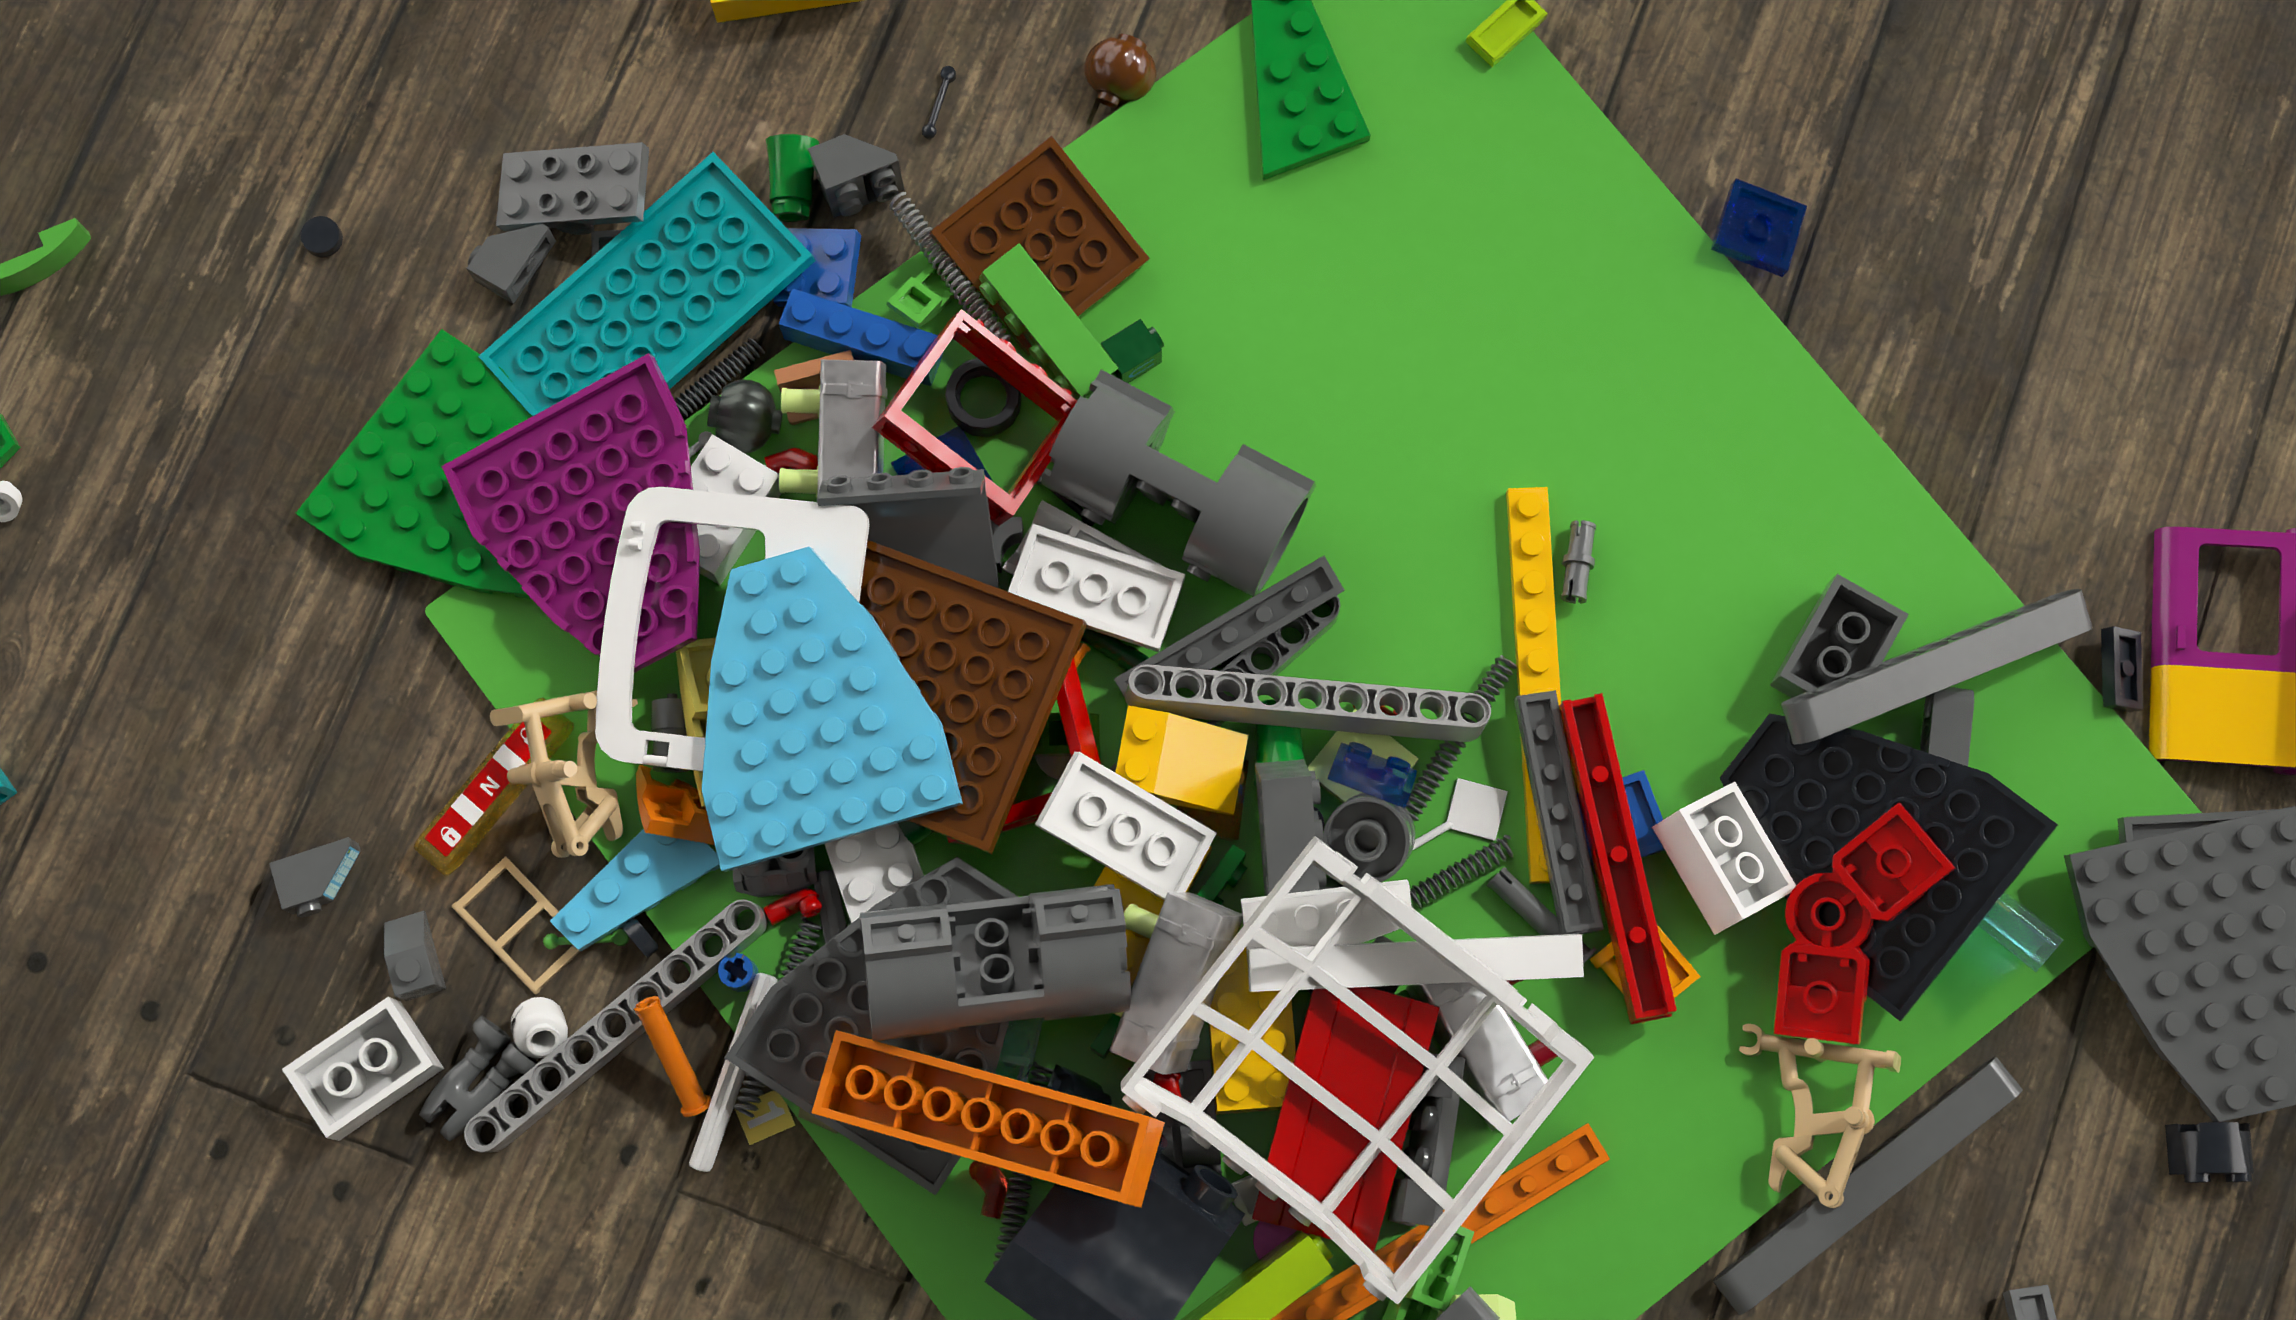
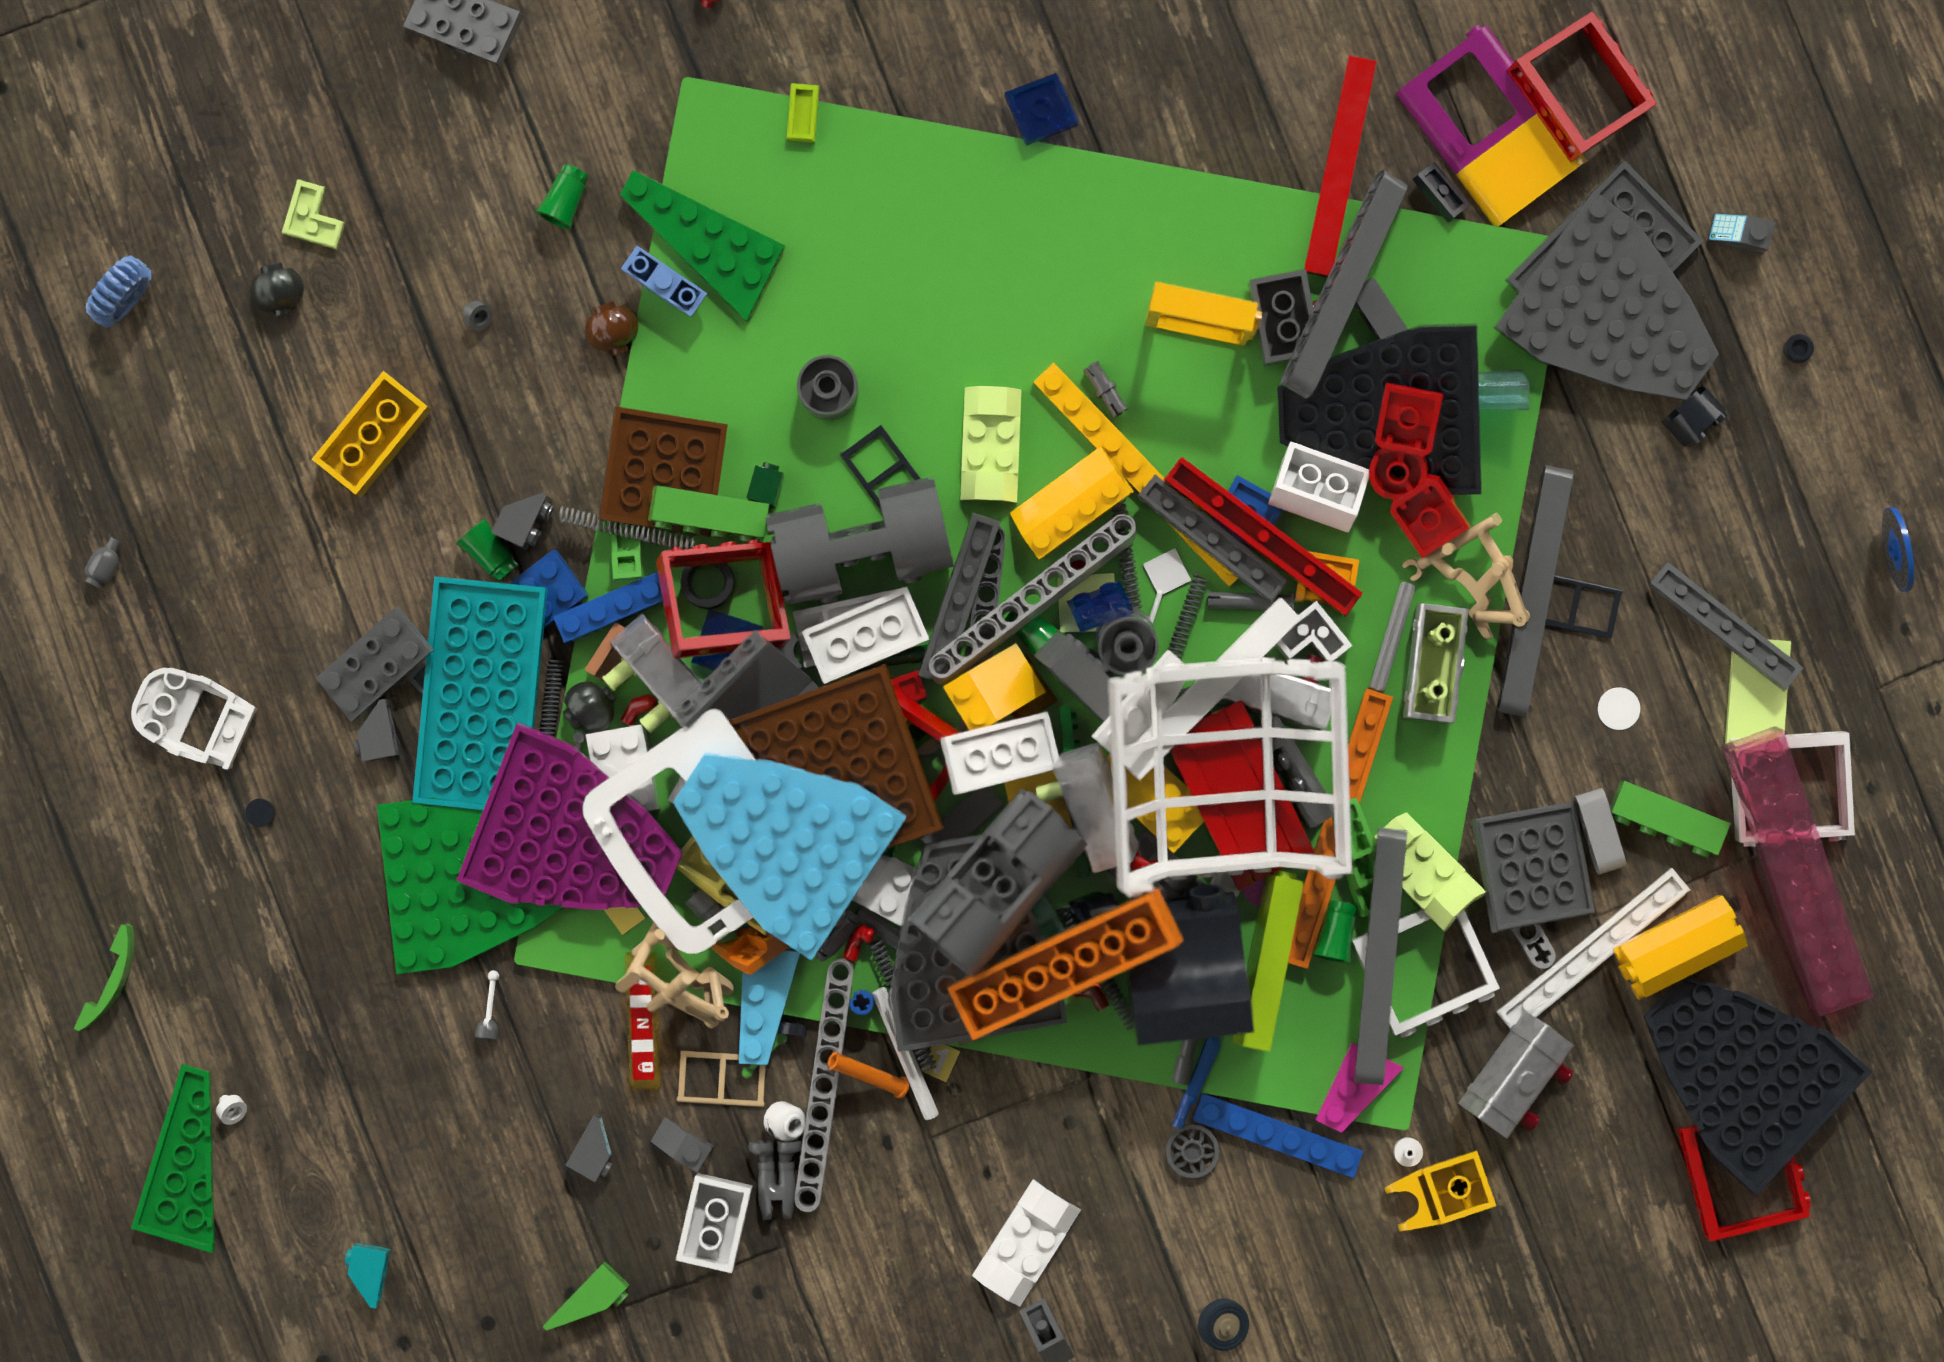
camera: 35 degrees left, 10 degrees up
black hinge [922,66,956,139] -> none
none -> white slope [131,668,258,769]
none -> hinge [475,970,499,1040]
none -> bright green slope [543,1262,629,1331]
none -> light yellow sticker [604,907,645,935]
none -> medium blue slope [621,246,707,317]
none -> dark grey wheel [797,355,859,420]
none -> black window [840,425,921,511]
none -> red plate [891,670,928,702]
none -> dark grey tile [921,786,1003,844]
none -> yellowish green piece [960,386,1021,503]
none -> yellow slope [1010,446,1134,560]
none -> yellow window [1145,282,1262,346]
none -> white brick [1275,601,1352,661]
none -> red tile [1304,55,1377,278]
none -> light grey axle [1370,582,1415,692]
none -> yellowish green piece [1402,603,1469,724]
none -> black window [1545,575,1623,639]

